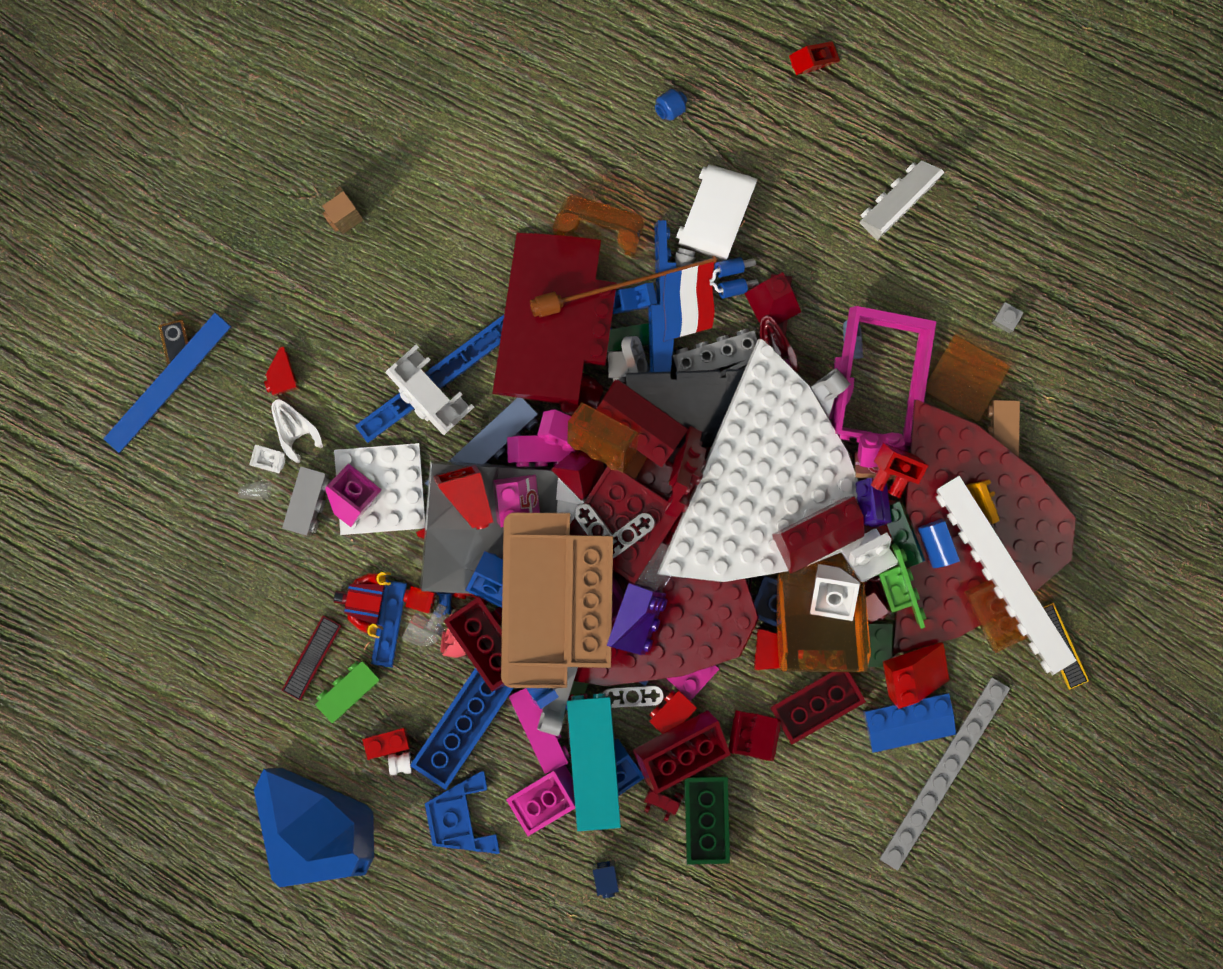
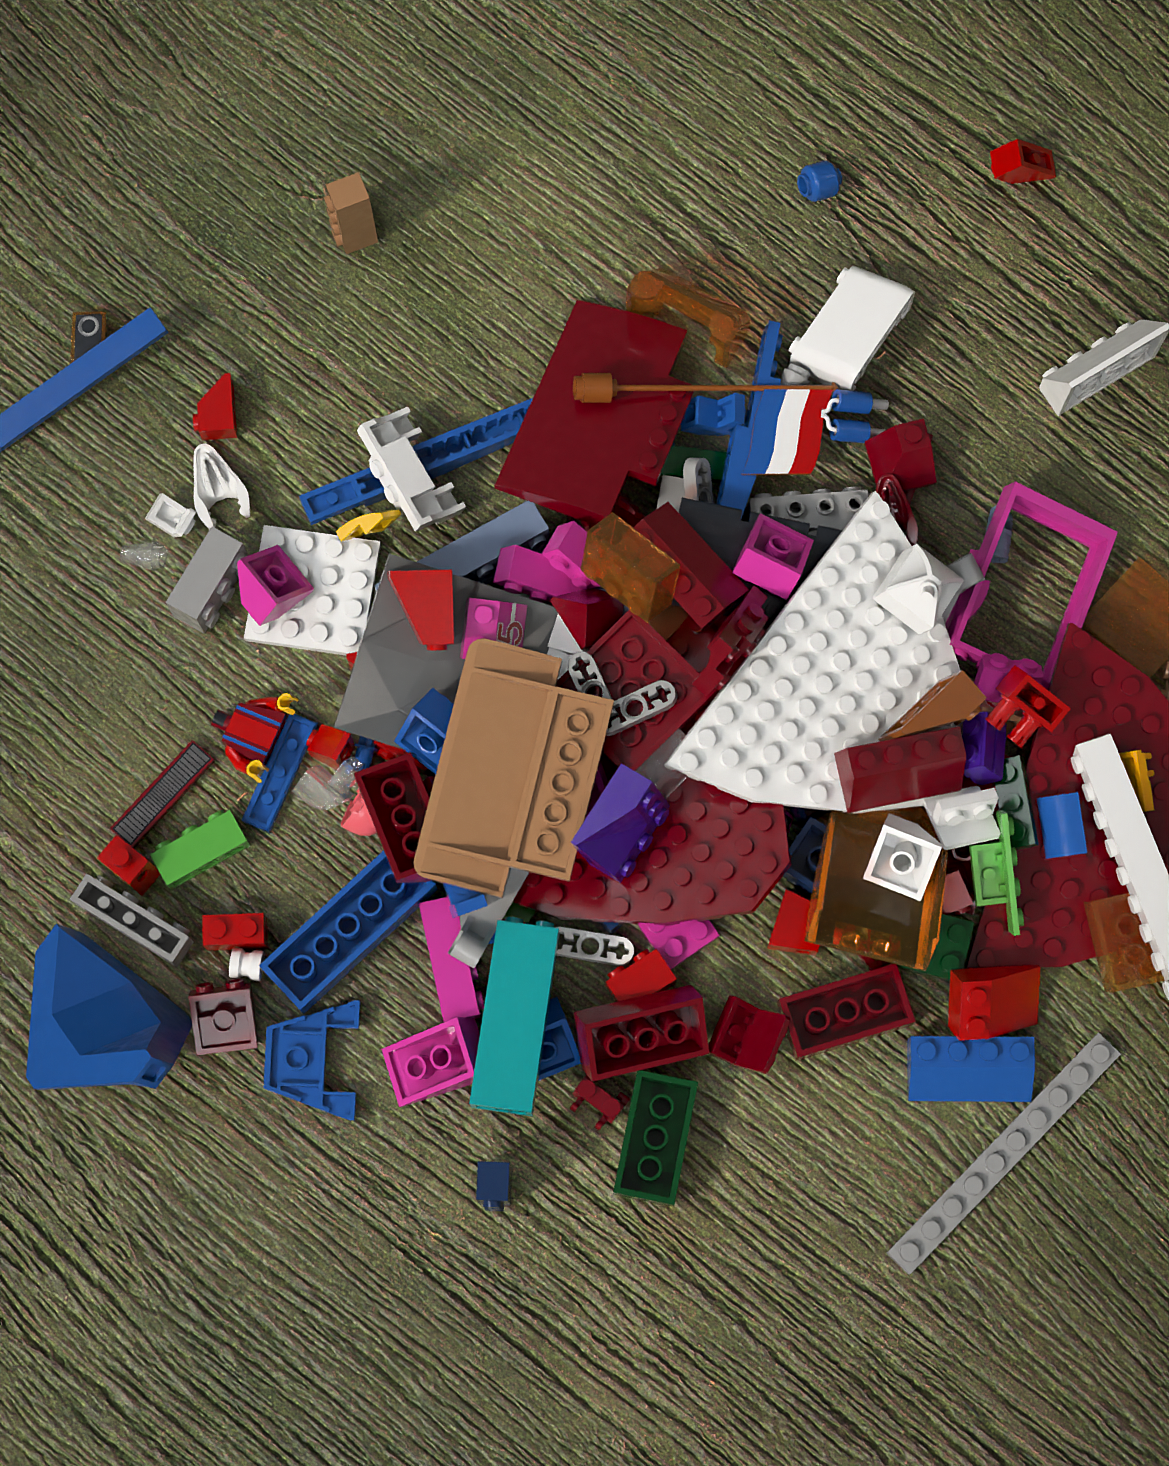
camera: 10 degrees right, 10 degrees down
none -> light grey brick [70,873,194,967]
none -> red torso [97,835,161,896]
none -> plate [188,978,259,1055]
none -> yellow slope [335,509,402,541]
none -> dark pink slope [733,513,814,600]
none -> white piece [872,544,964,635]
none -> dark orange slope [878,670,987,741]

